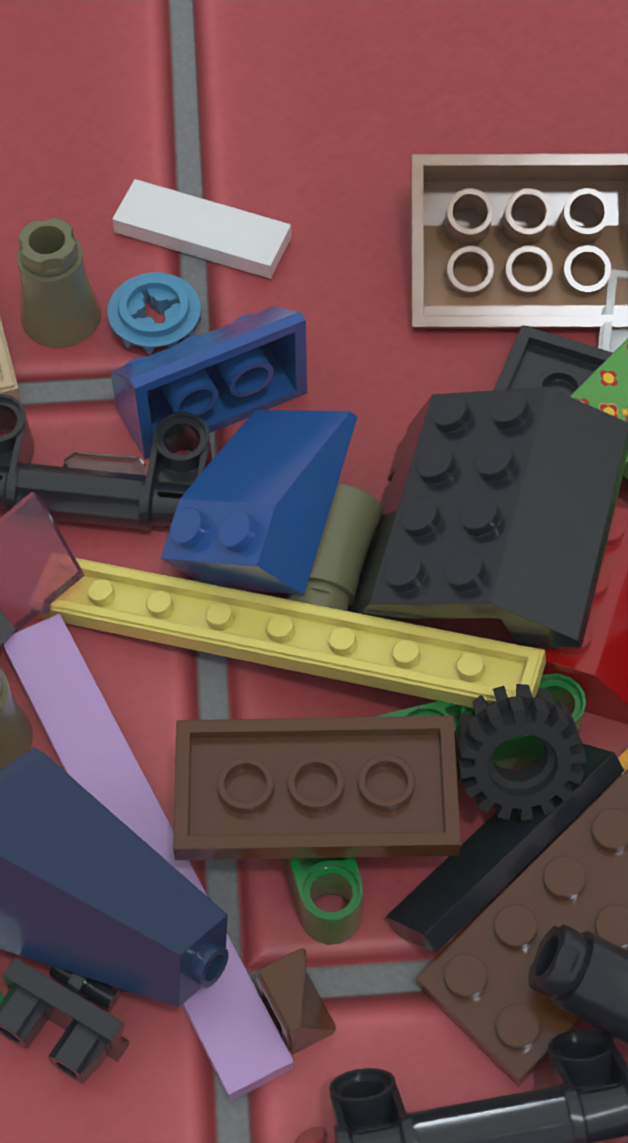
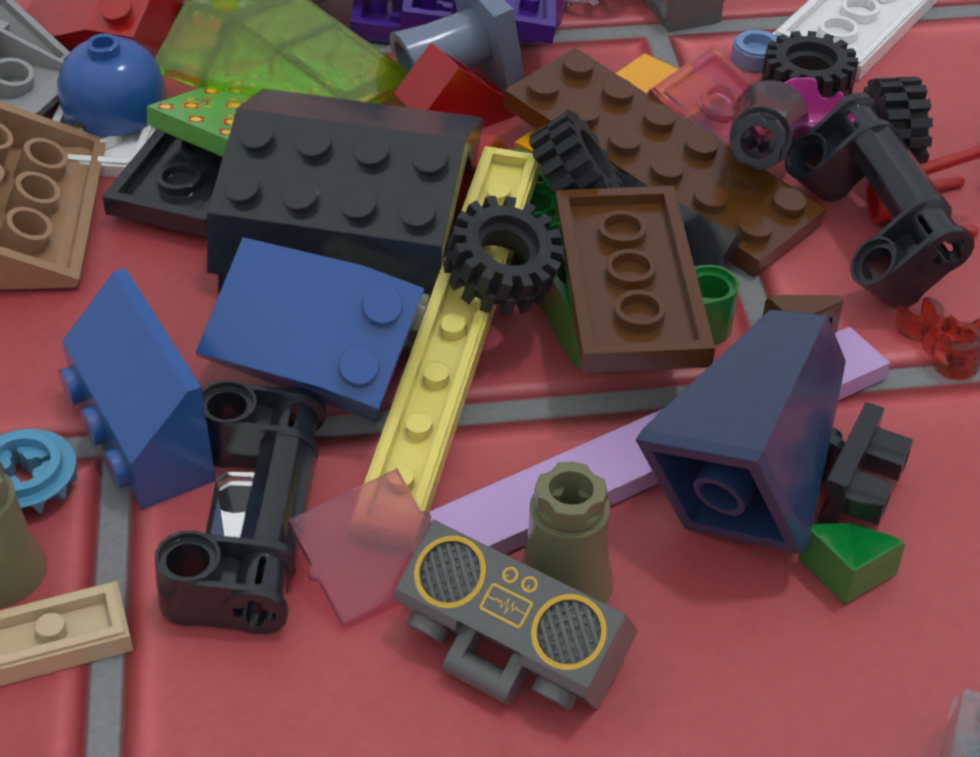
camera: 95 degrees left, 15 degrees down
none -> black tyre [443,196,564,316]

